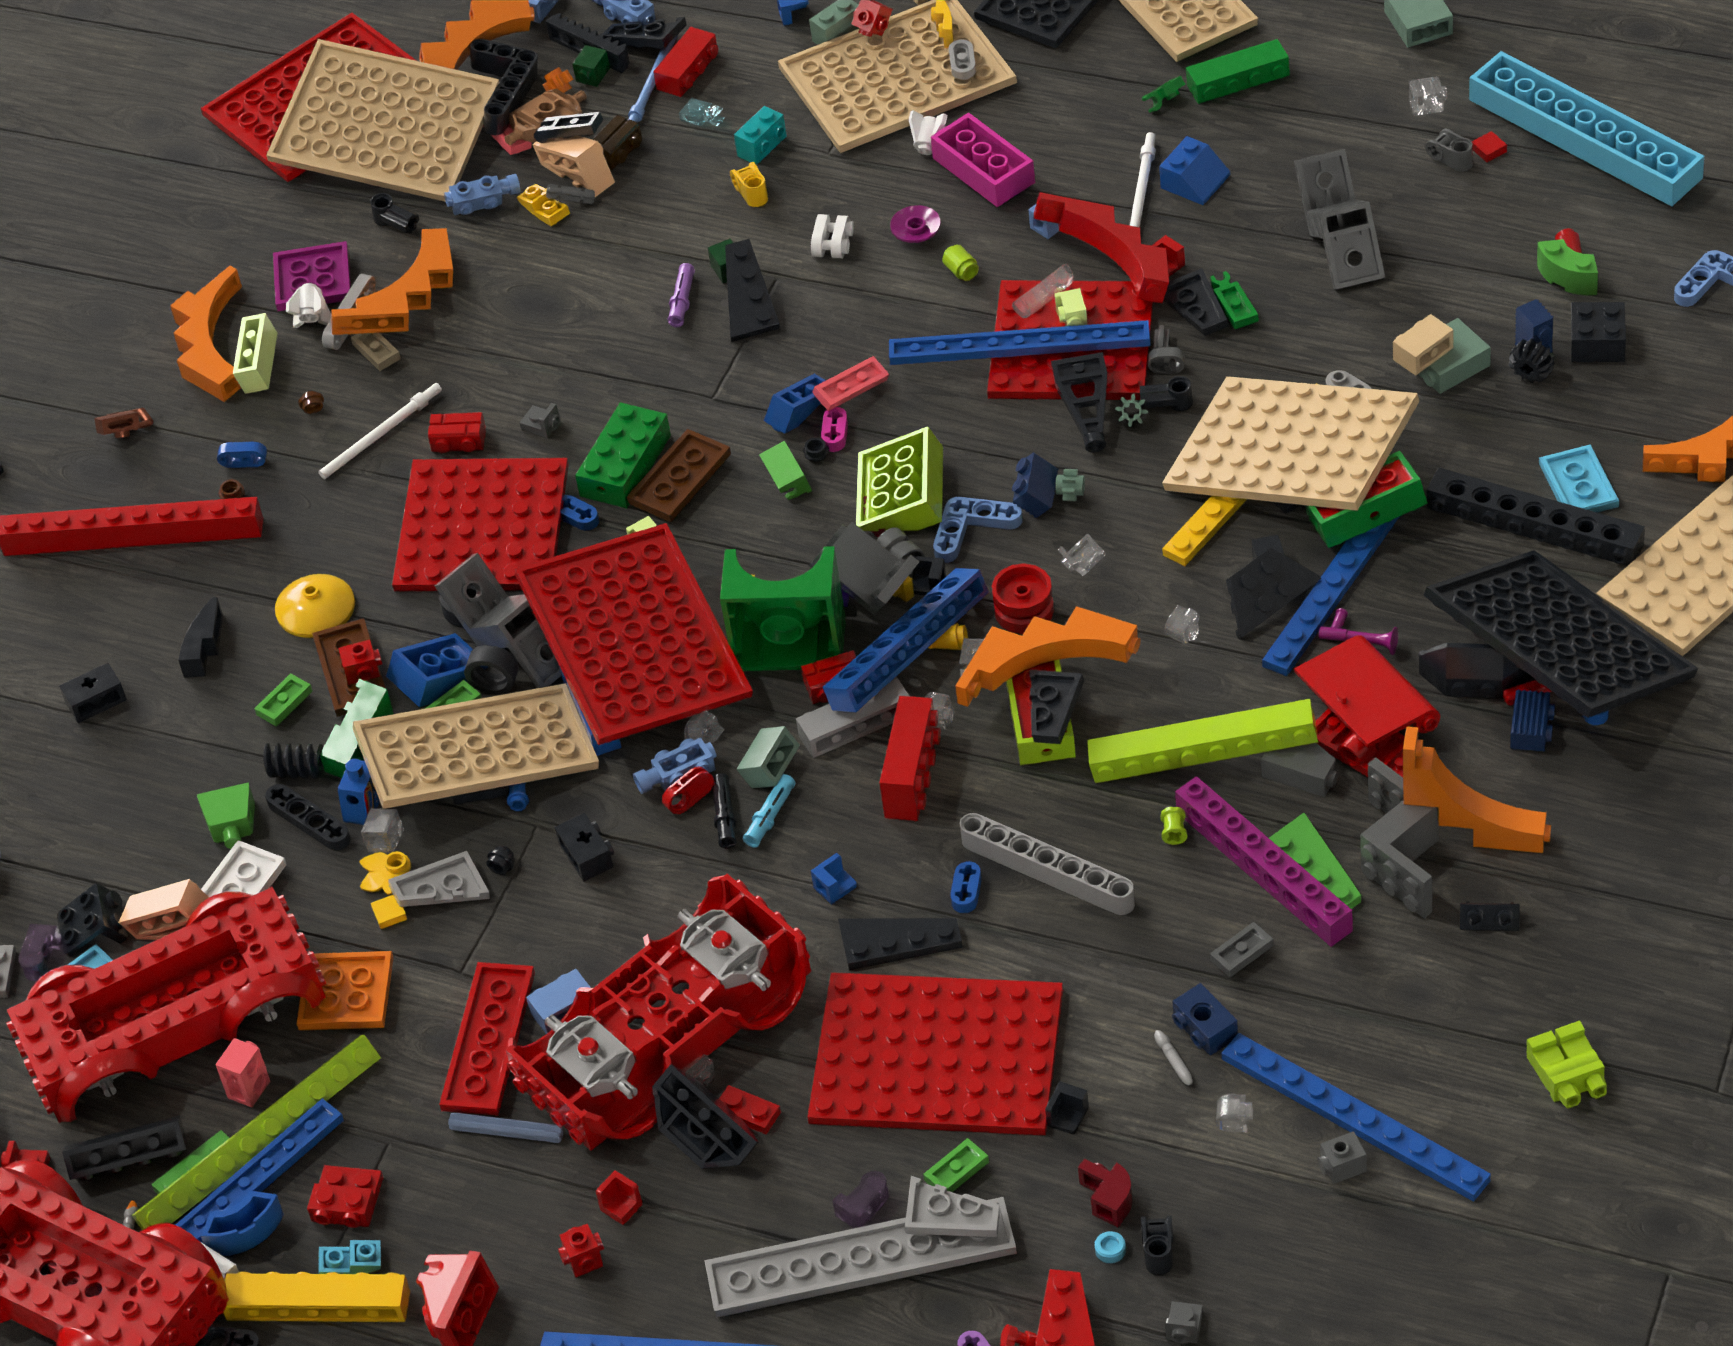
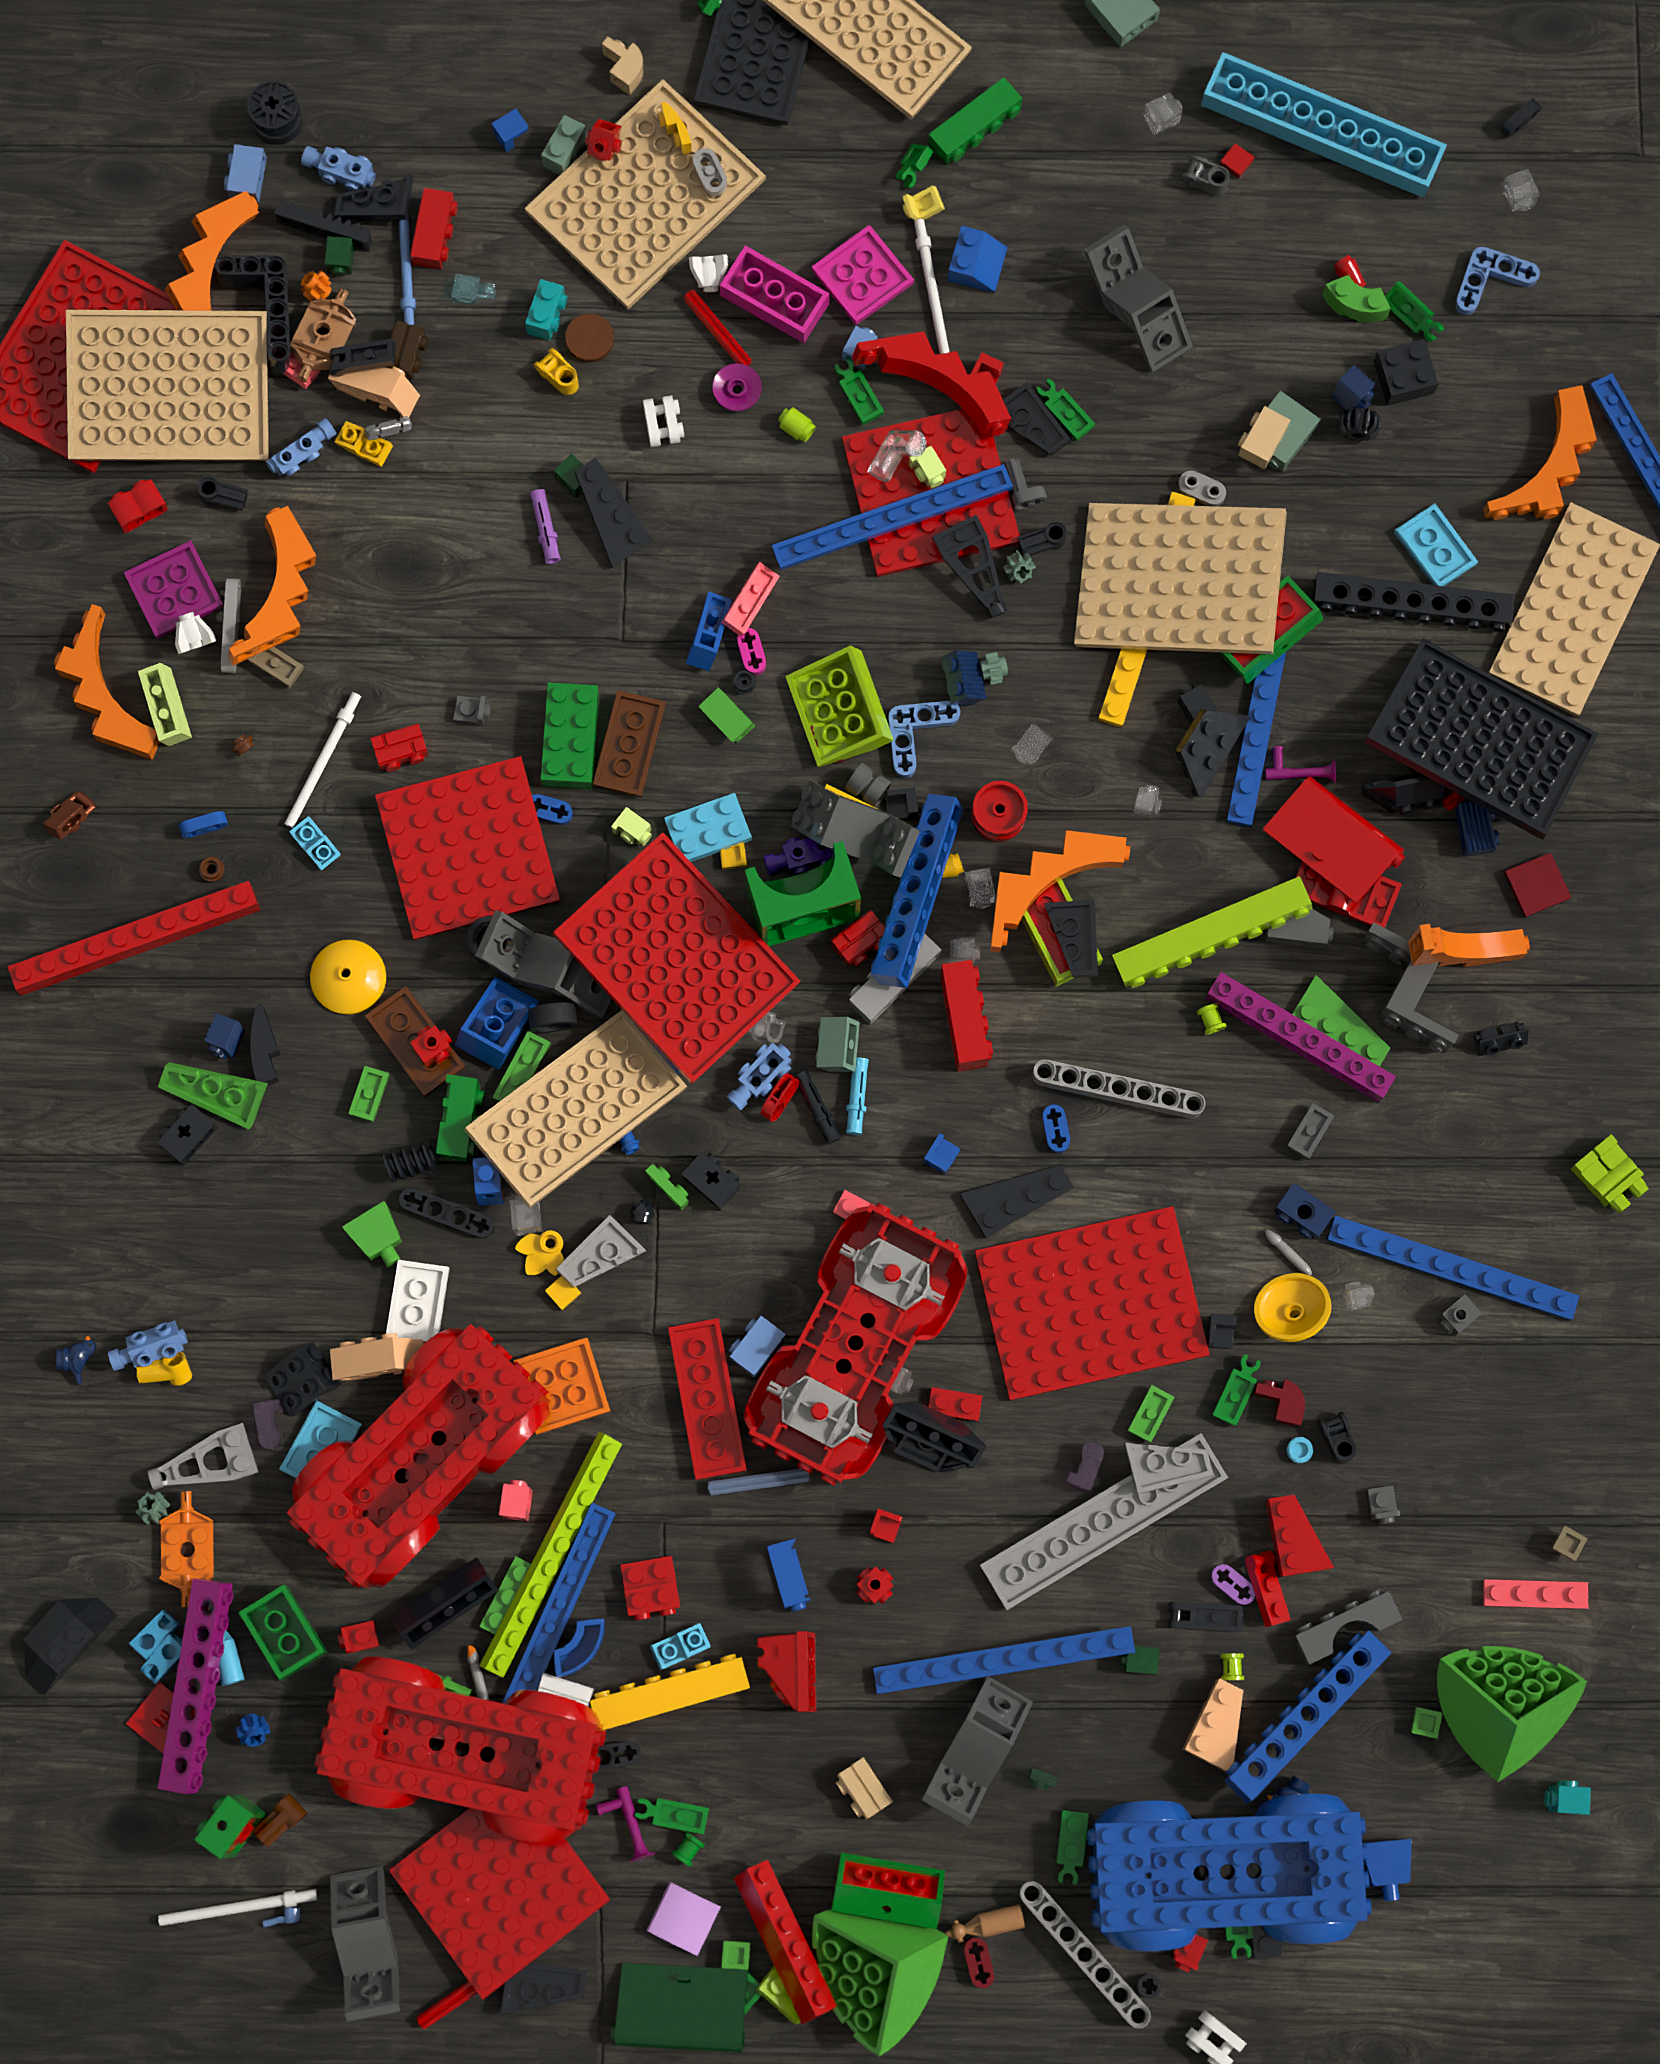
camera: 30 degrees left, 30 degrees up
none -> red brick [108,479,168,533]
none -> bright green wing [158,1062,268,1129]
none -> dark blue brick [204,1014,245,1060]
none -> medium azure slope [289,816,341,870]
none -> reddish brown tile [565,313,614,362]
none -> bright green plate [645,1164,689,1211]
none -> medium azure plate [664,793,752,862]
none -> red axle [684,290,751,366]
none -> blue window [767,1538,810,1613]
none -> dark pink plate [812,225,914,325]
none -> green plate [835,358,884,426]
none -> light yellow bracket [902,186,944,220]
none -> green plate [1212,1354,1261,1427]
none -> yellow dish [1254,1273,1331,1342]
none -> green plate [1385,281,1444,342]
none -> dark red tile [1504,853,1572,918]

